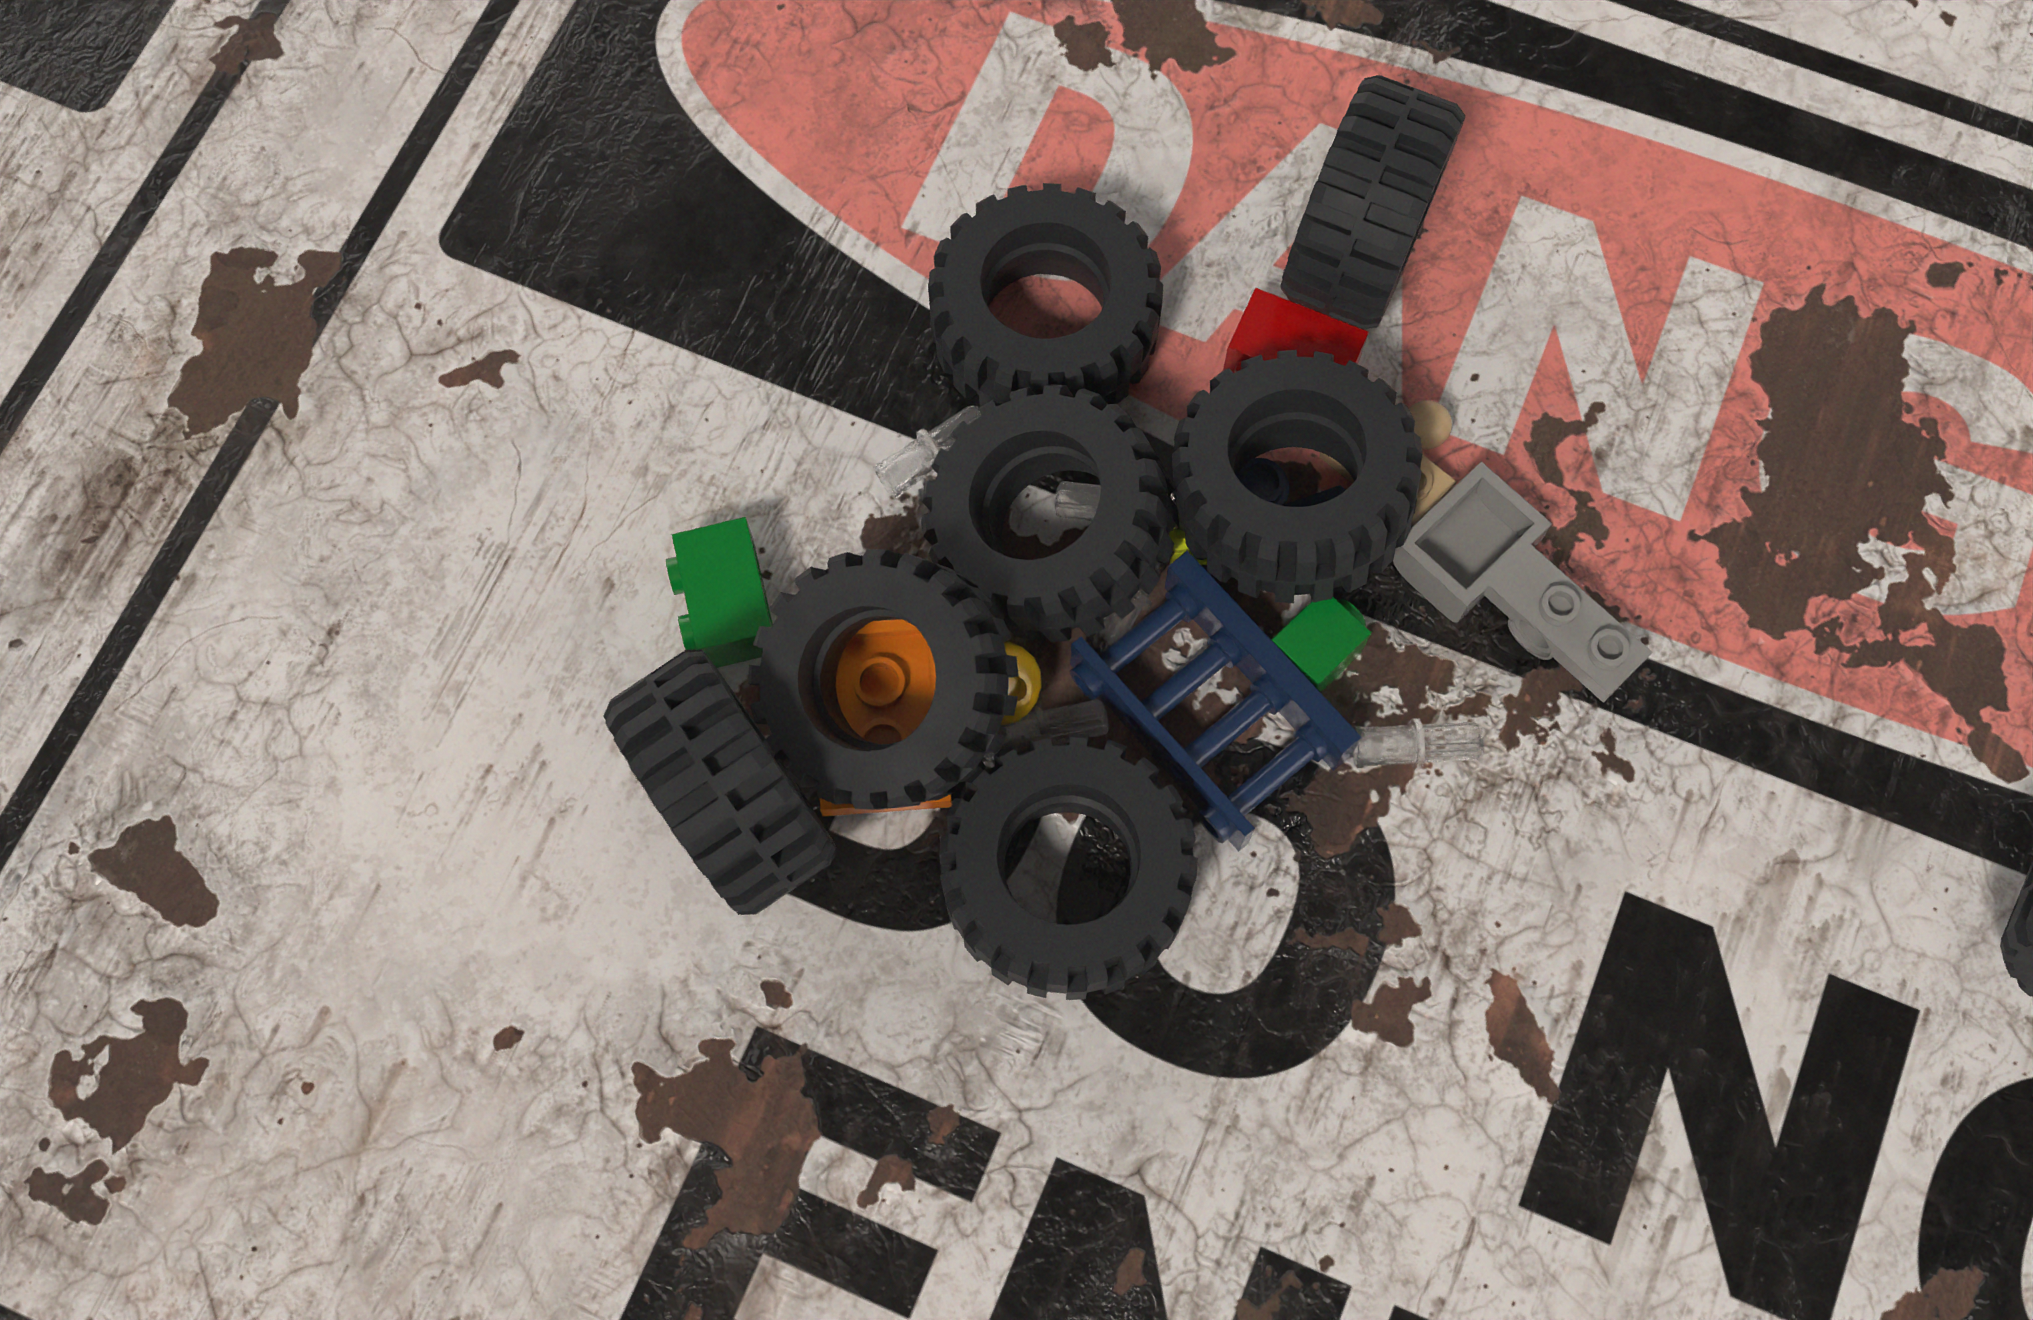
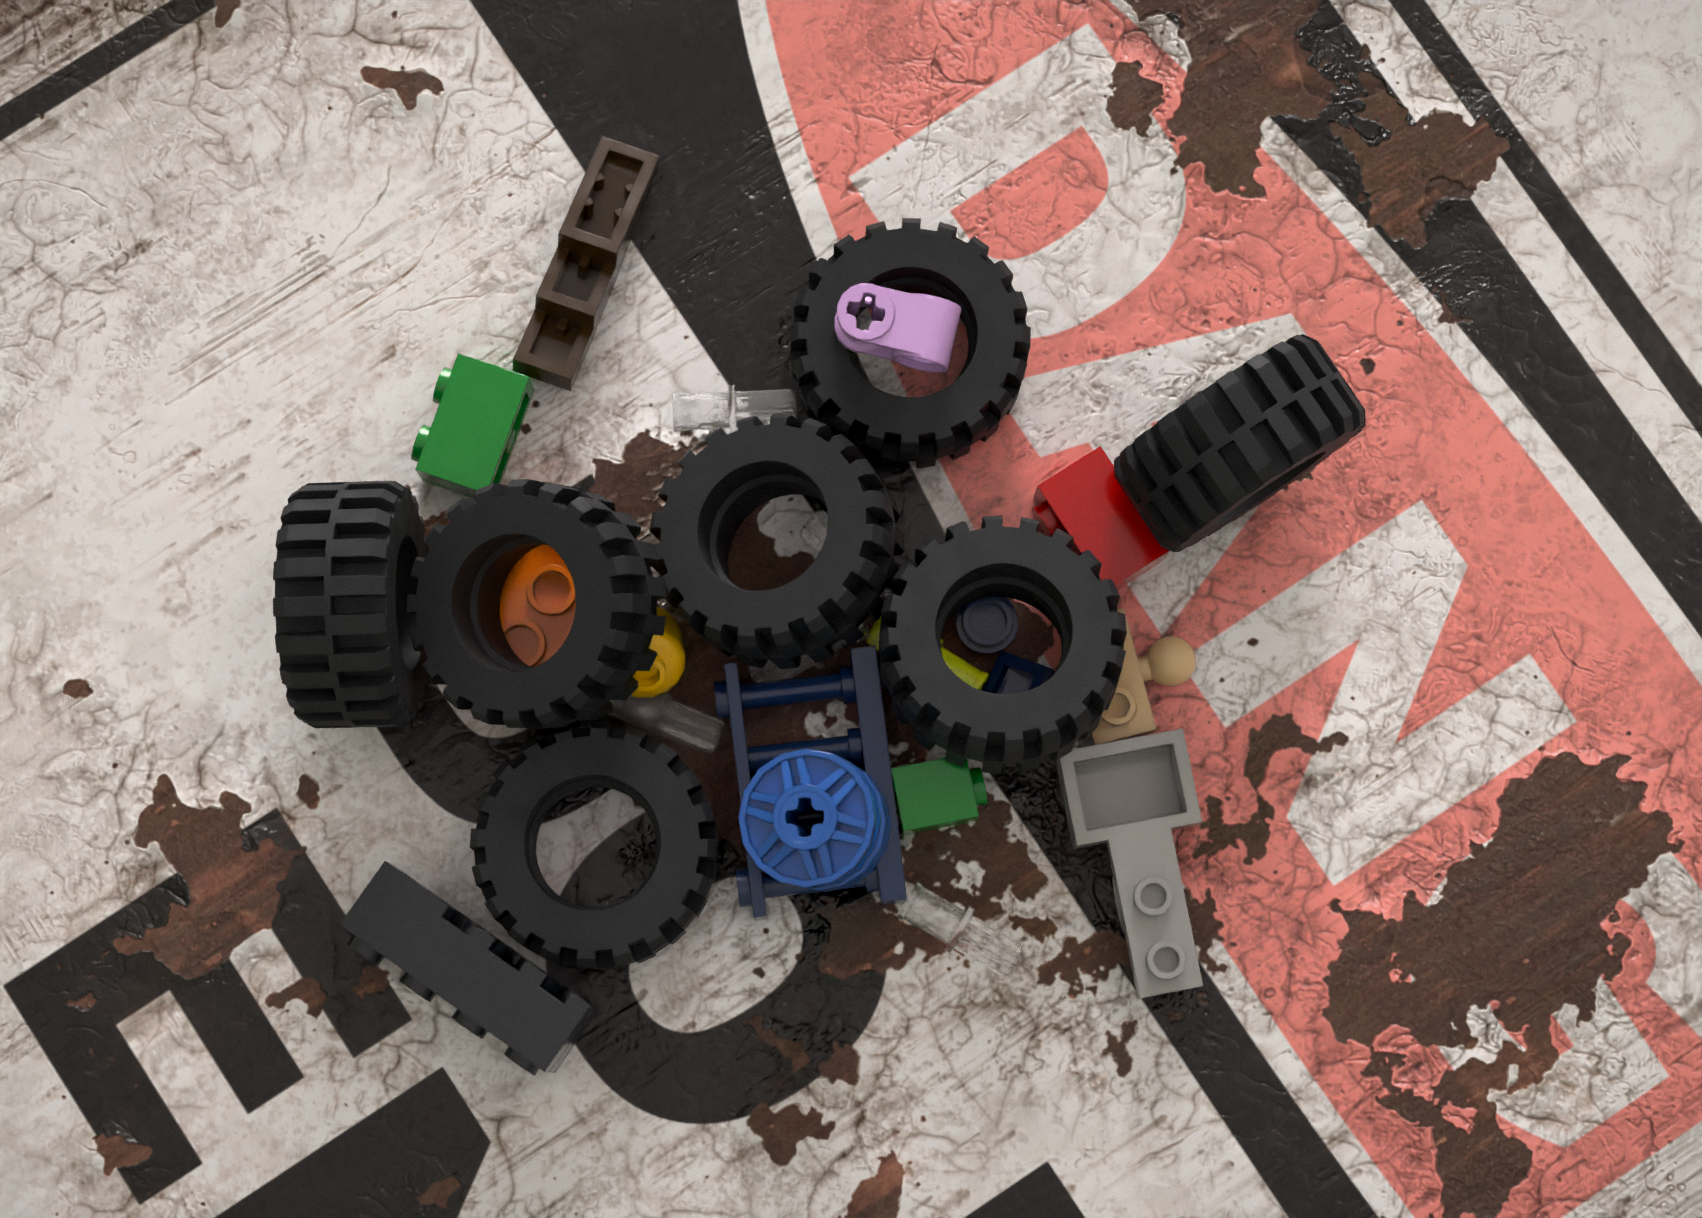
camera: 30 degrees right, 10 degrees up
none -> black wedge [340,861,600,1076]
none -> dark brown slope [513,136,659,391]
none -> blue wheel [738,748,892,892]
none -> lavender piece [834,283,962,373]

